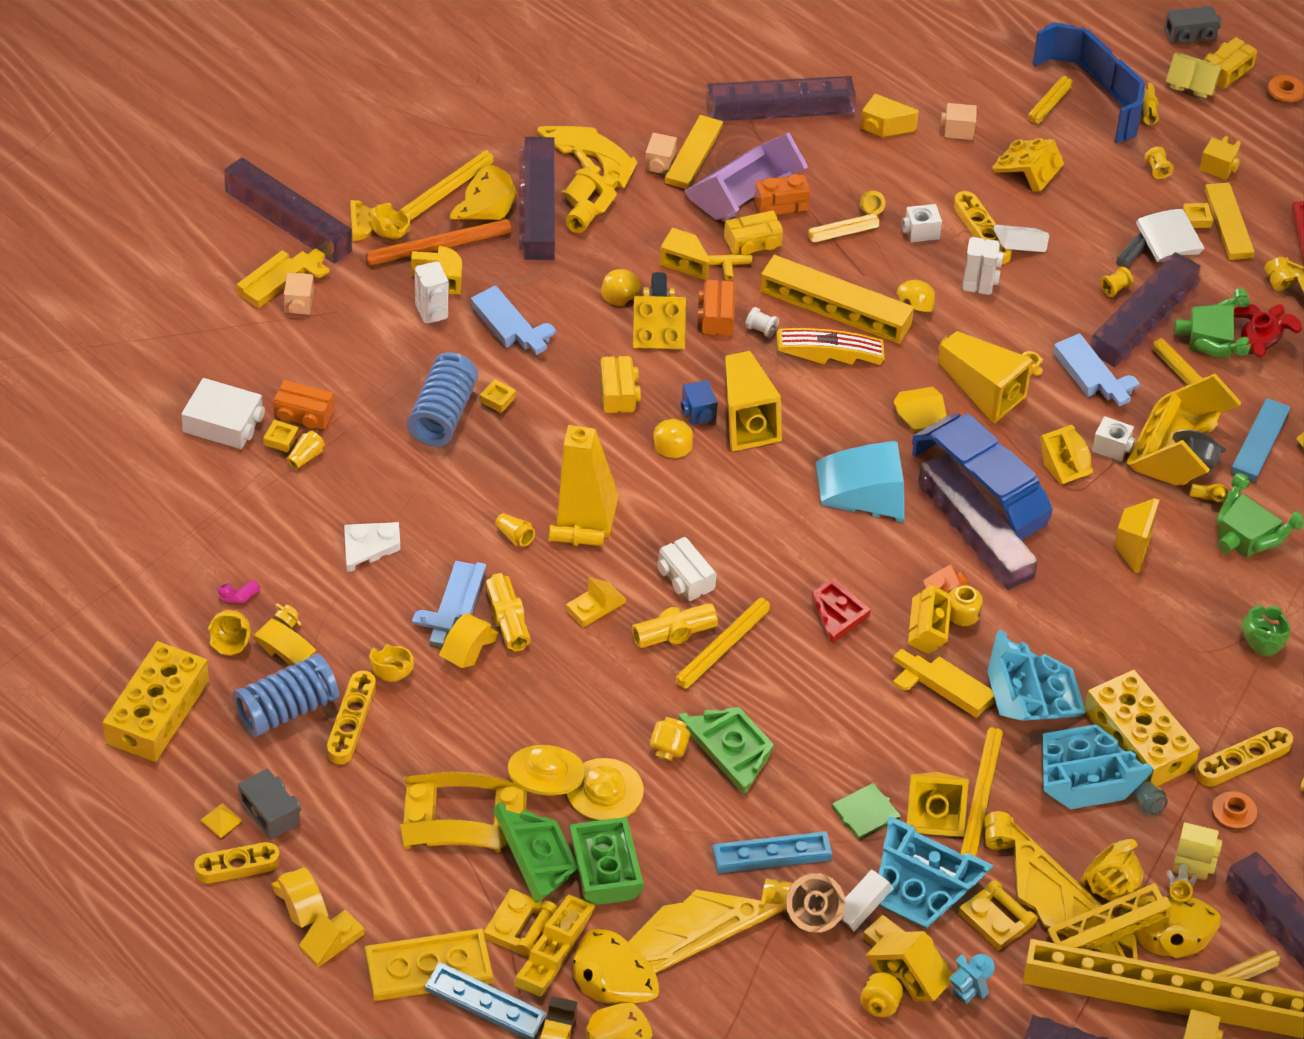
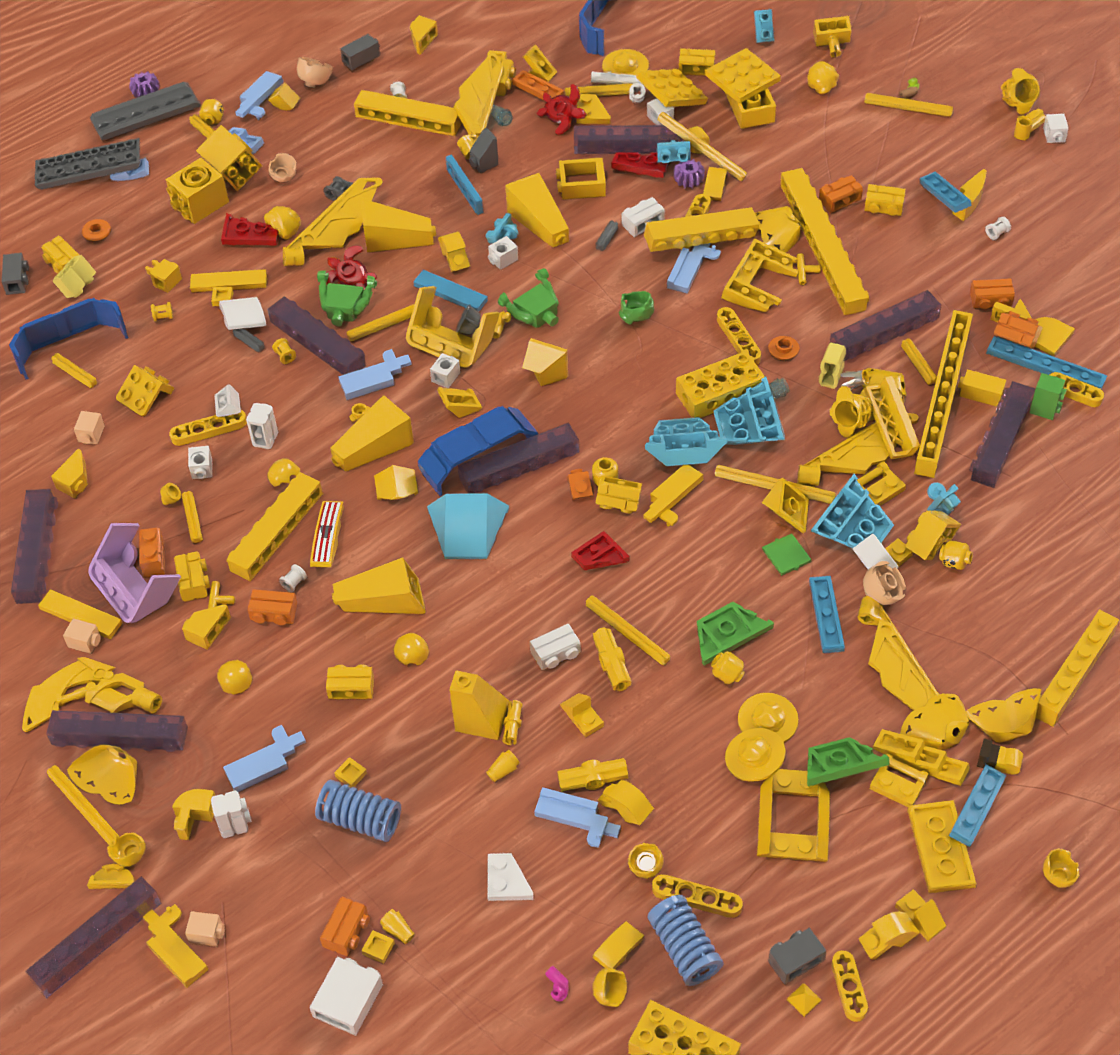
camera: 80 degrees left, 5 degrees up
yellow plate [273,604,302,629] -> none
orange axle [365,219,511,266] -> none
bright green slope [569,817,644,905] -> none
yellow plate [633,272,686,349] -> none
blue brick [680,380,718,425] -> none

